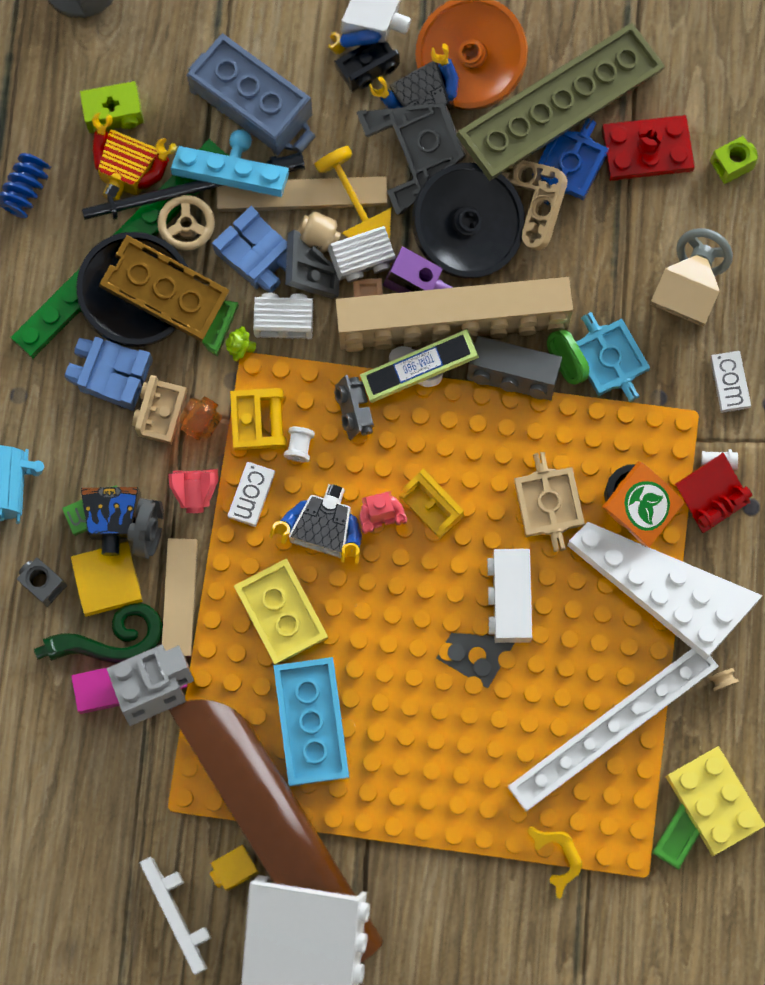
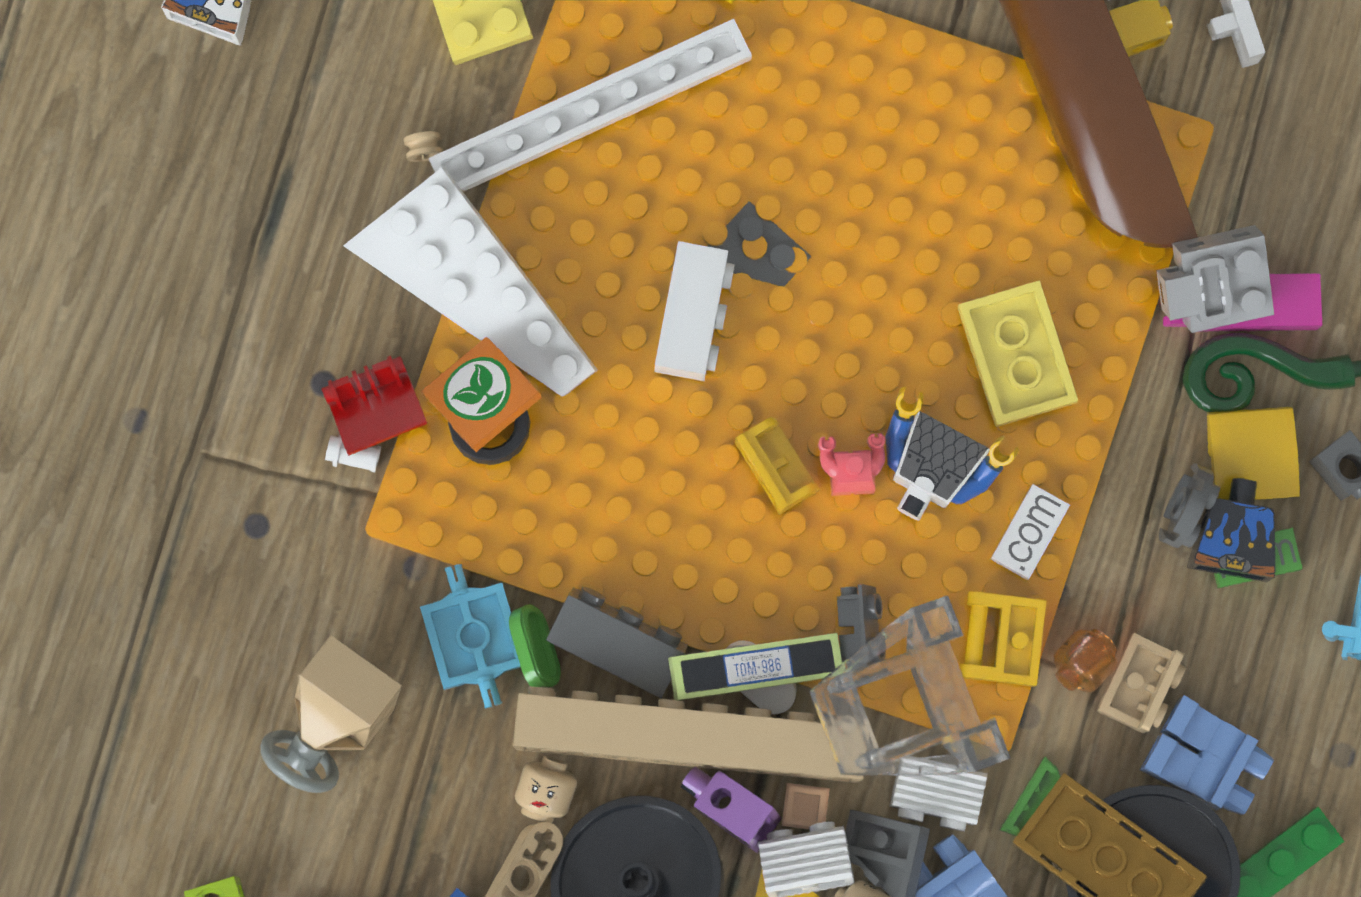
camera: 175 degrees left, 5 degrees up
tan tile [162,538,198,657] -> none
coral brick [168,469,218,513] -> none
lime plant [225,326,256,361] -> none
medium azure plate [273,657,349,787] -> none
white bush [284,426,315,462] -> none
tan plate [514,452,585,552] -> none
white tile [710,351,751,413] -> none
none -> tan head [515,756,577,823]
none -> clear windscreen [809,595,1010,776]

